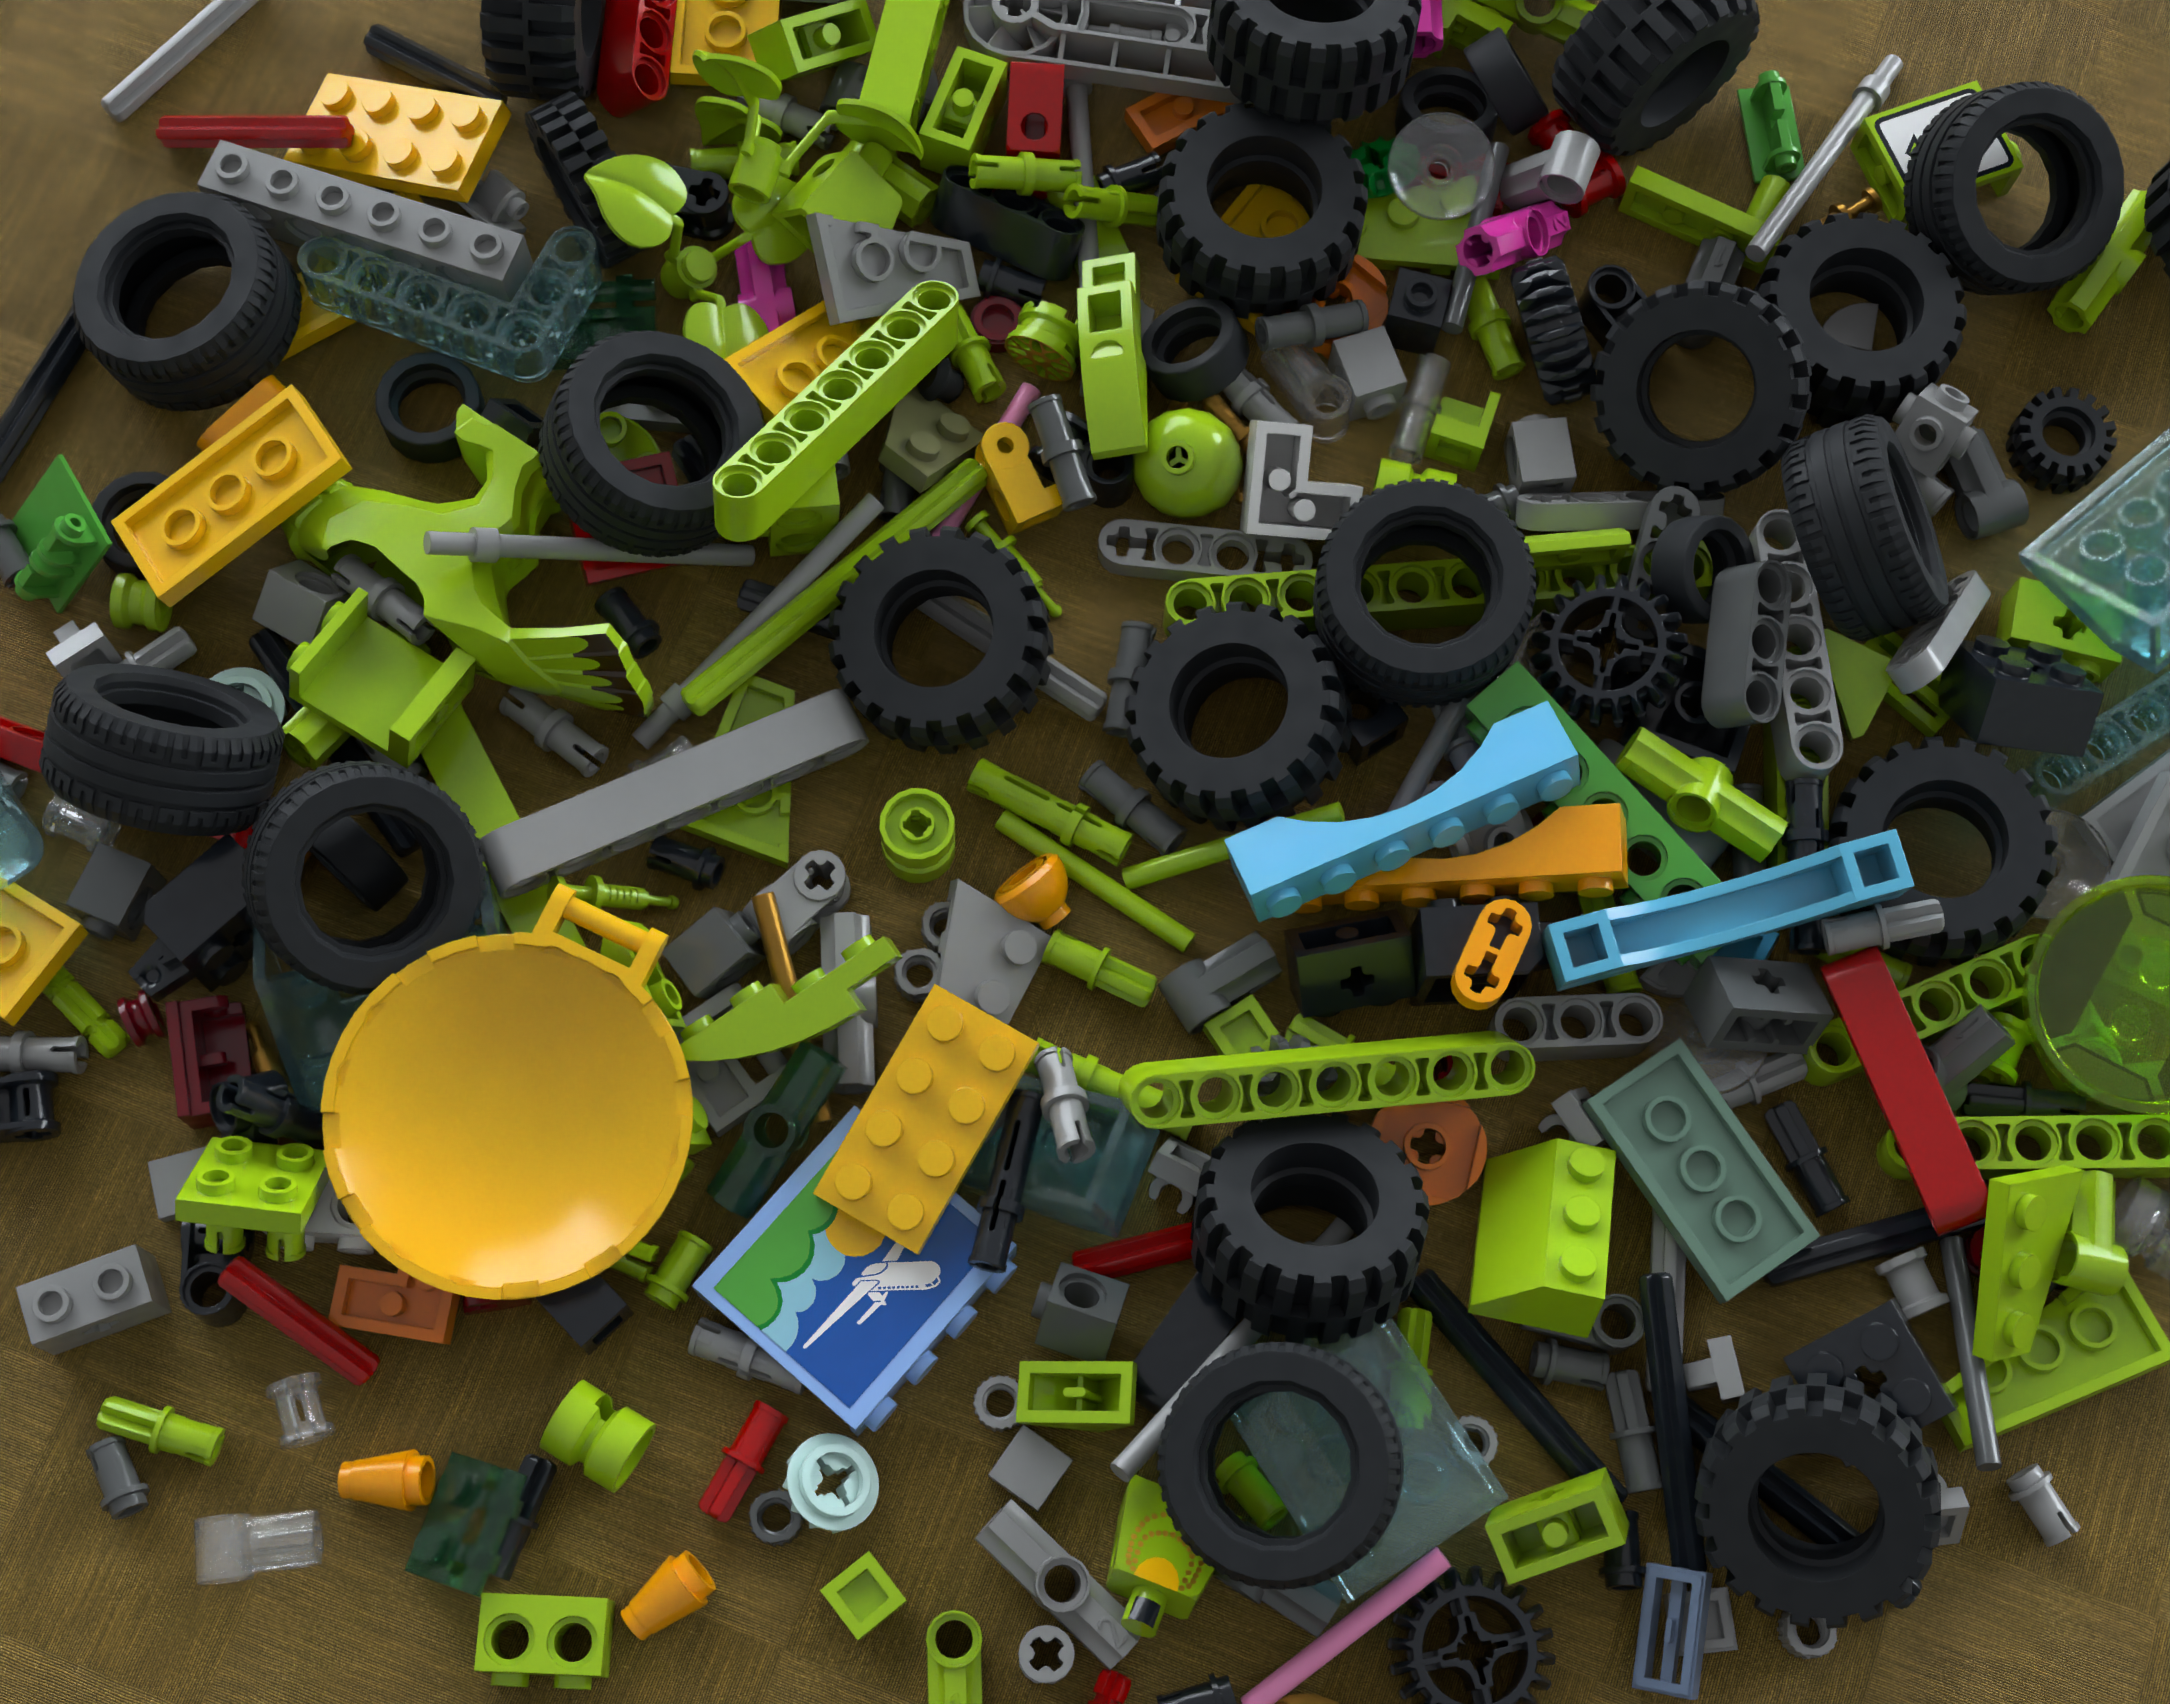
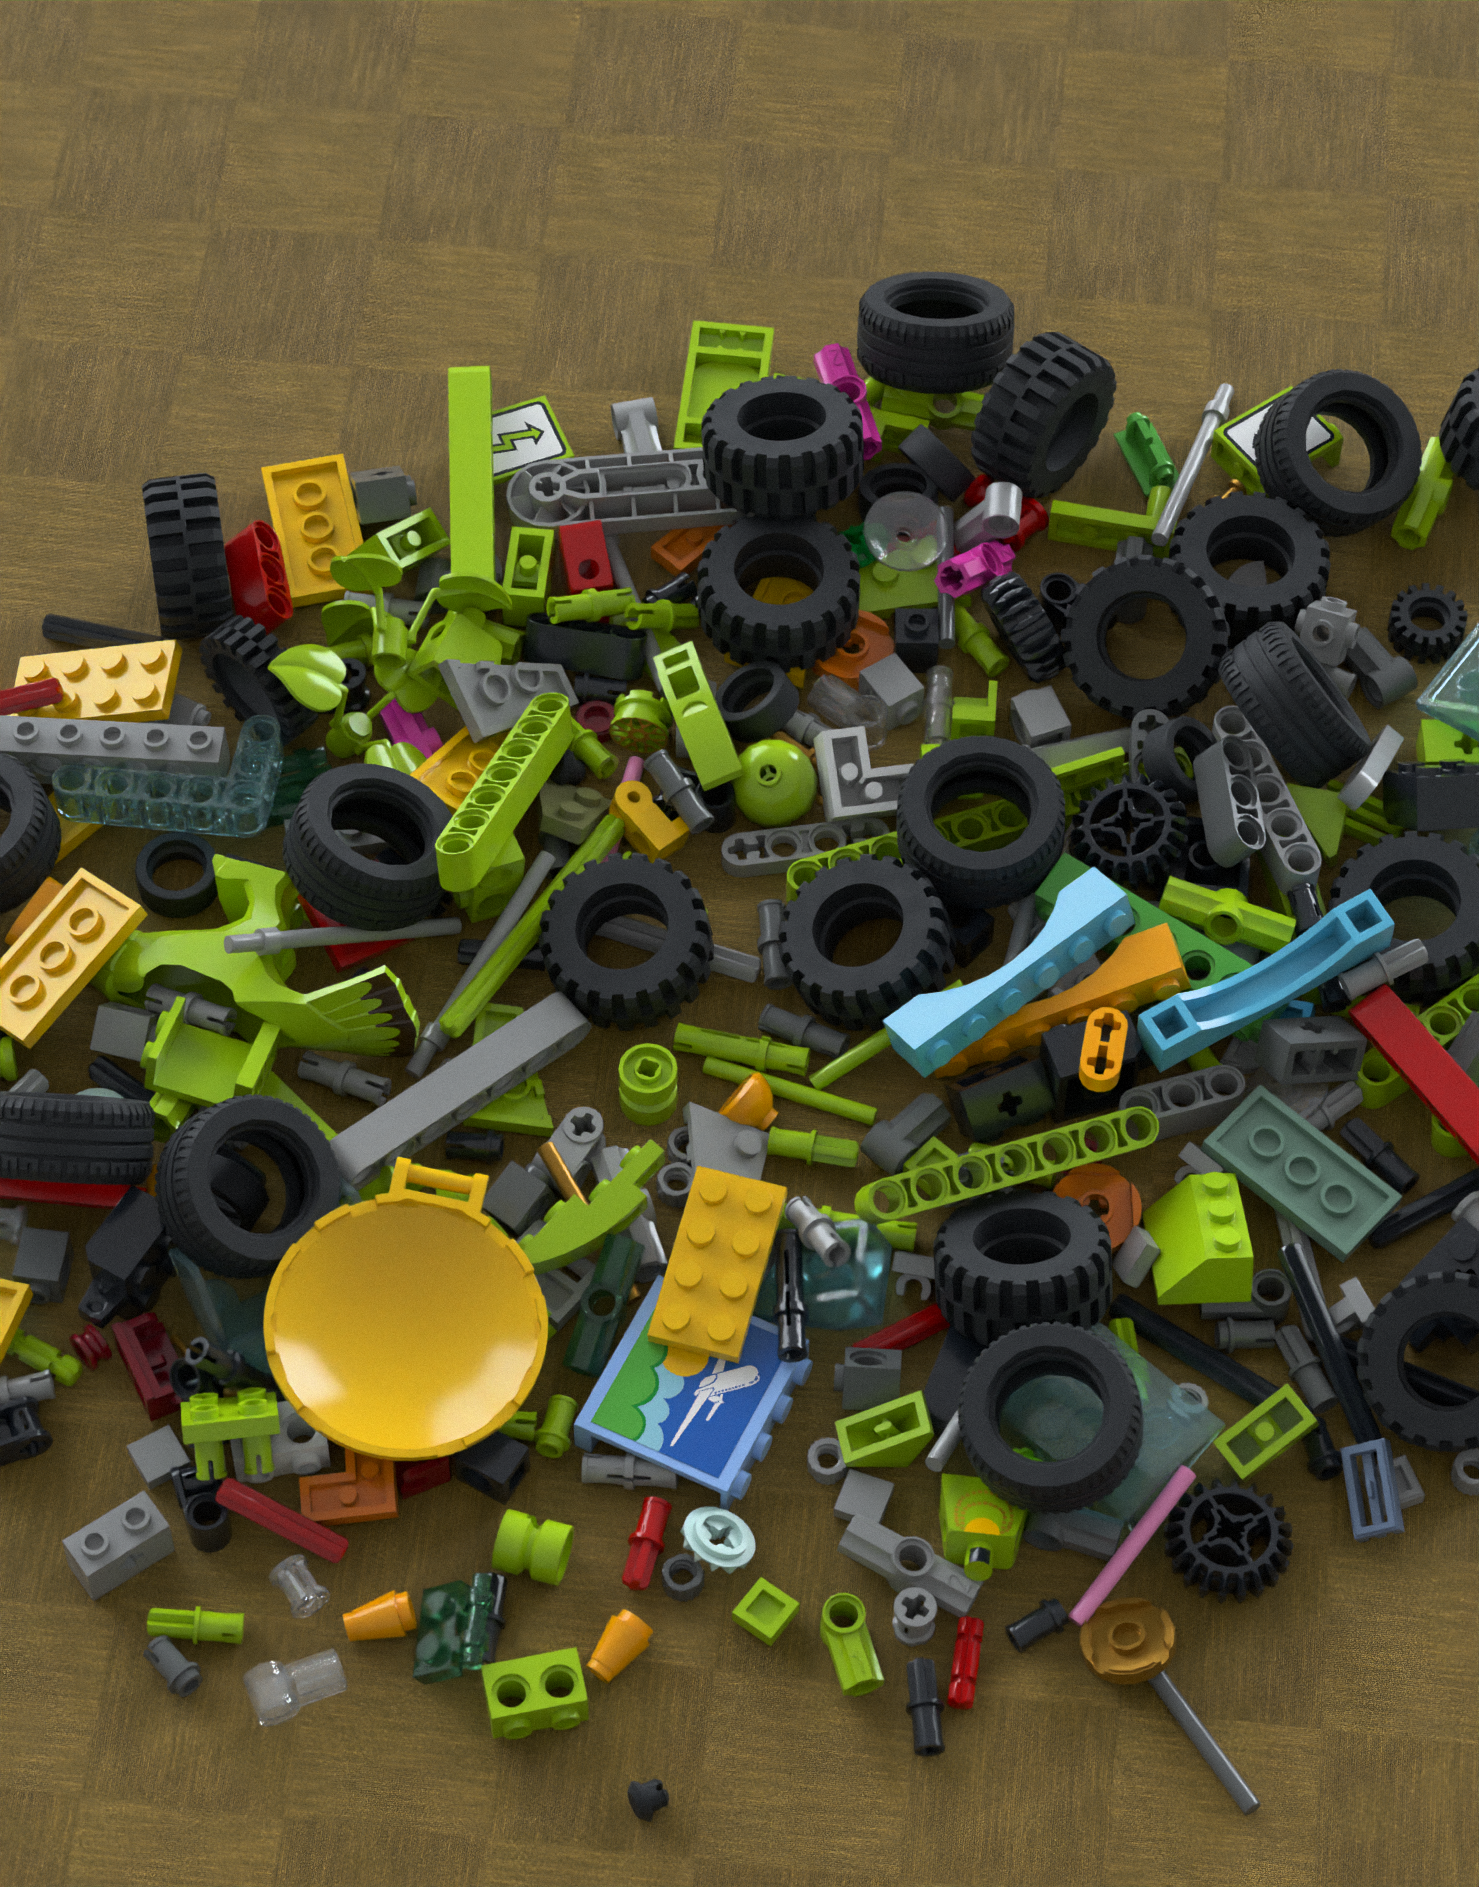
camera: 10 degrees left, 15 degrees down
dark grey pin [1255,299,1369,352] -> none
none -> light grey tile [1112,1226,1160,1288]

